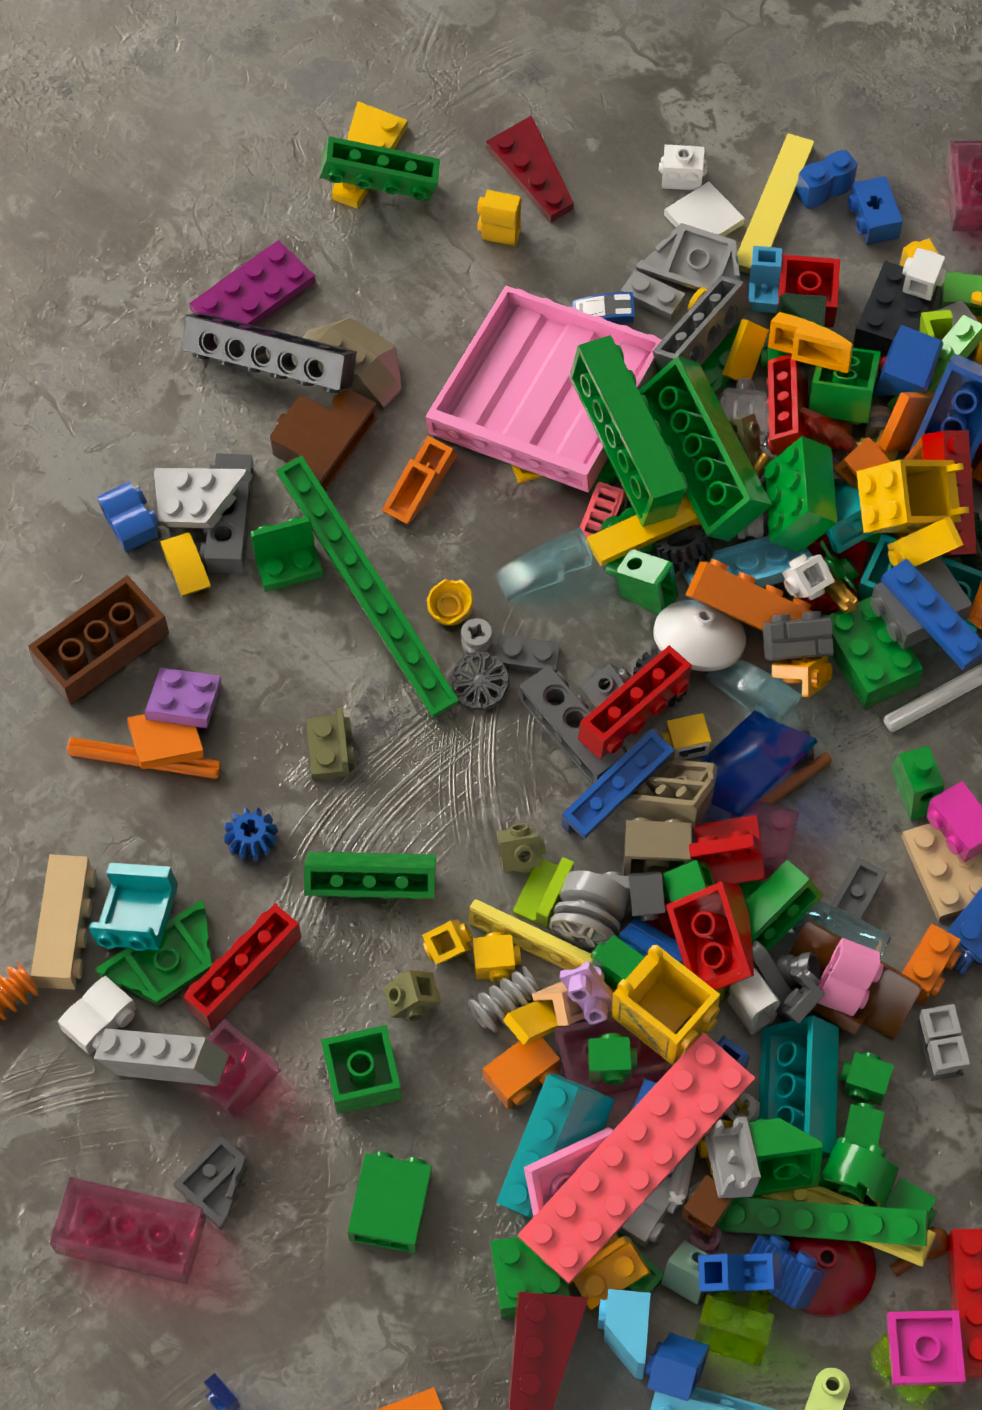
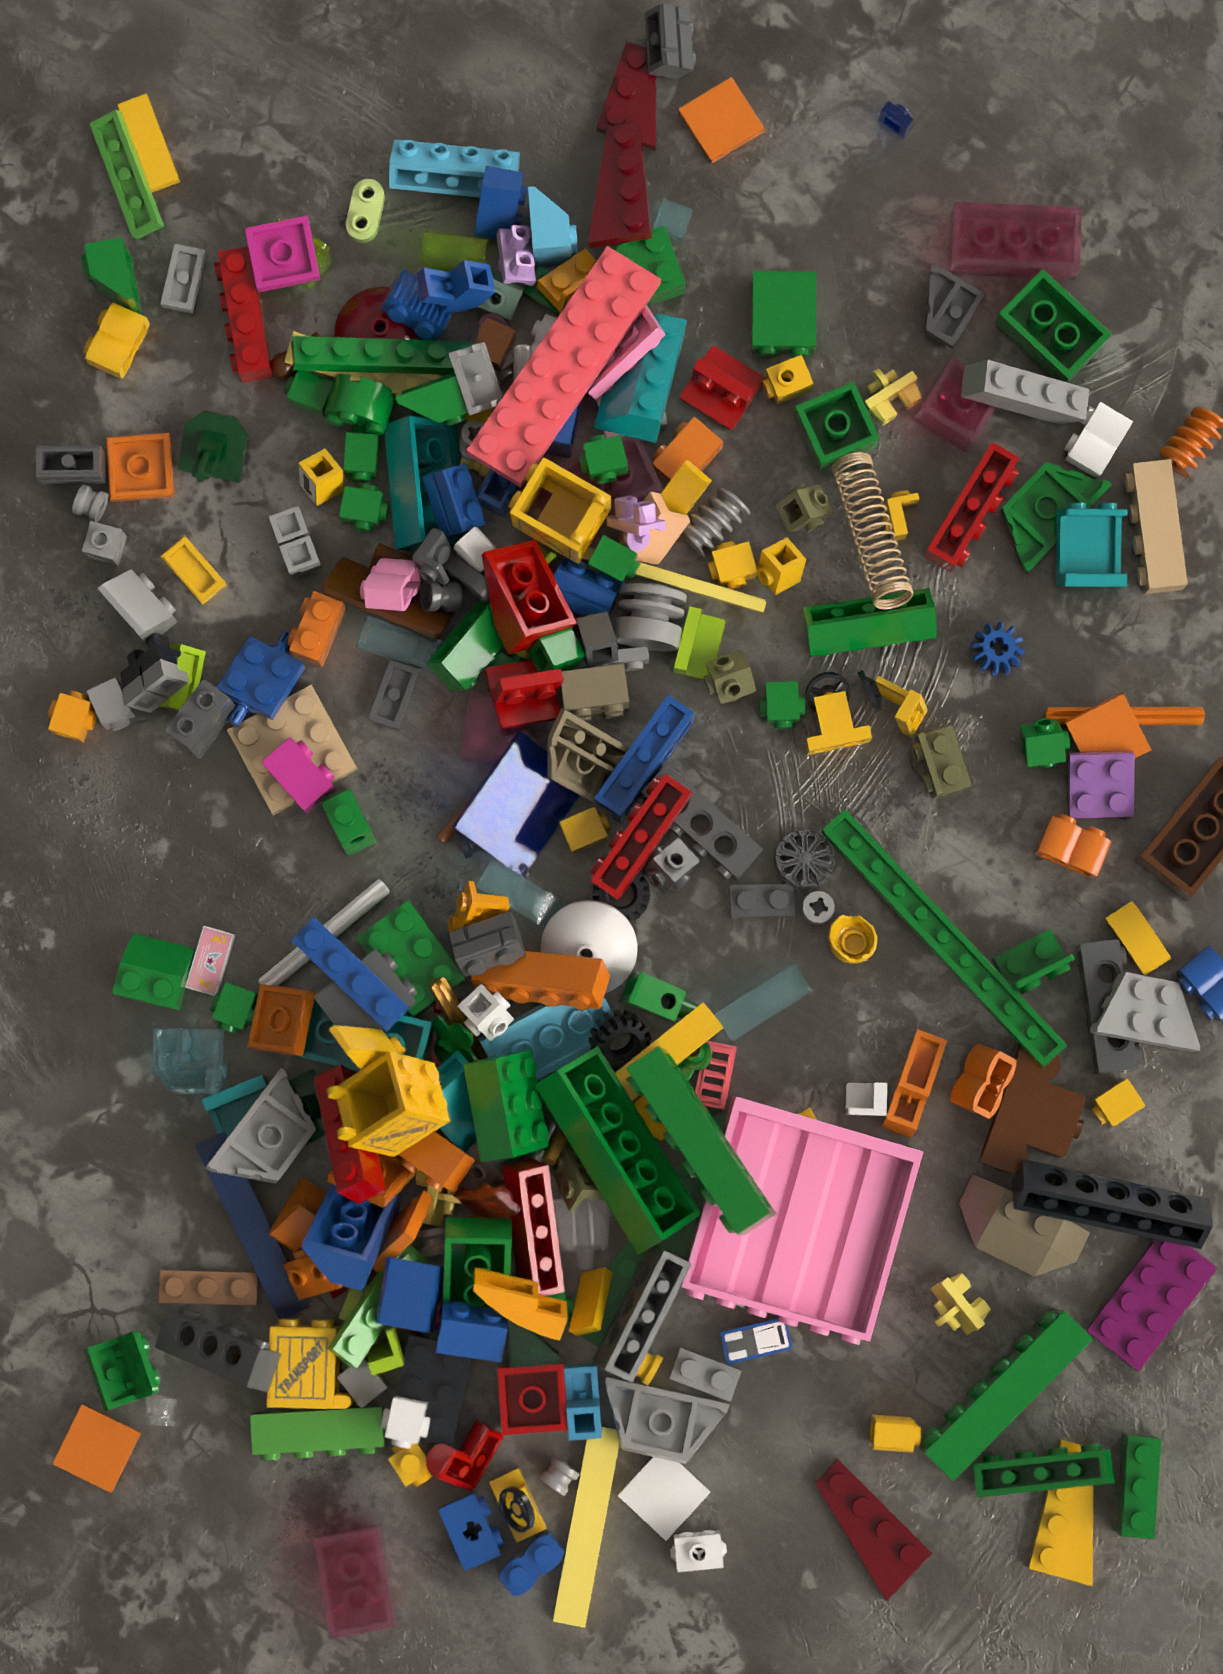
camera: 170 degrees right, 20 degrees up
none -> yellow brick [298,449,343,506]
none -> blue brick [422,463,486,537]
none -> red brick [426,1419,504,1492]
none -> blue brick [436,1302,508,1362]
none -> piece [489,1468,547,1543]
none -> lavender hips [496,225,536,286]
none -> light grey wheel [539,1455,580,1496]
none -> clear light blue tile [652,199,693,242]
none -> red bracket [680,346,765,430]
none -> green brick [759,681,805,730]
none -> yellow brick [762,355,814,405]
none -> yellow piece [805,672,872,755]
none -> tan piece [832,452,913,609]
none -> white panel [845,1083,887,1117]
none -> yellow piece [857,670,928,738]
none -> light yellow hips [864,369,922,426]
none -> yellow bracket [882,490,919,542]
none -> green brick [919,1308,1093,1481]
none -> light yellow hips [930,1273,991,1335]
none -> orange brick [950,1043,1017,1119]
none -> green brick [995,269,1112,383]
none -> green brick [1019,718,1070,767]
none -> orange brick [1034,814,1112,879]
none -> yellow brick [1090,1078,1146,1128]
none -> green brick [1116,1433,1161,1540]

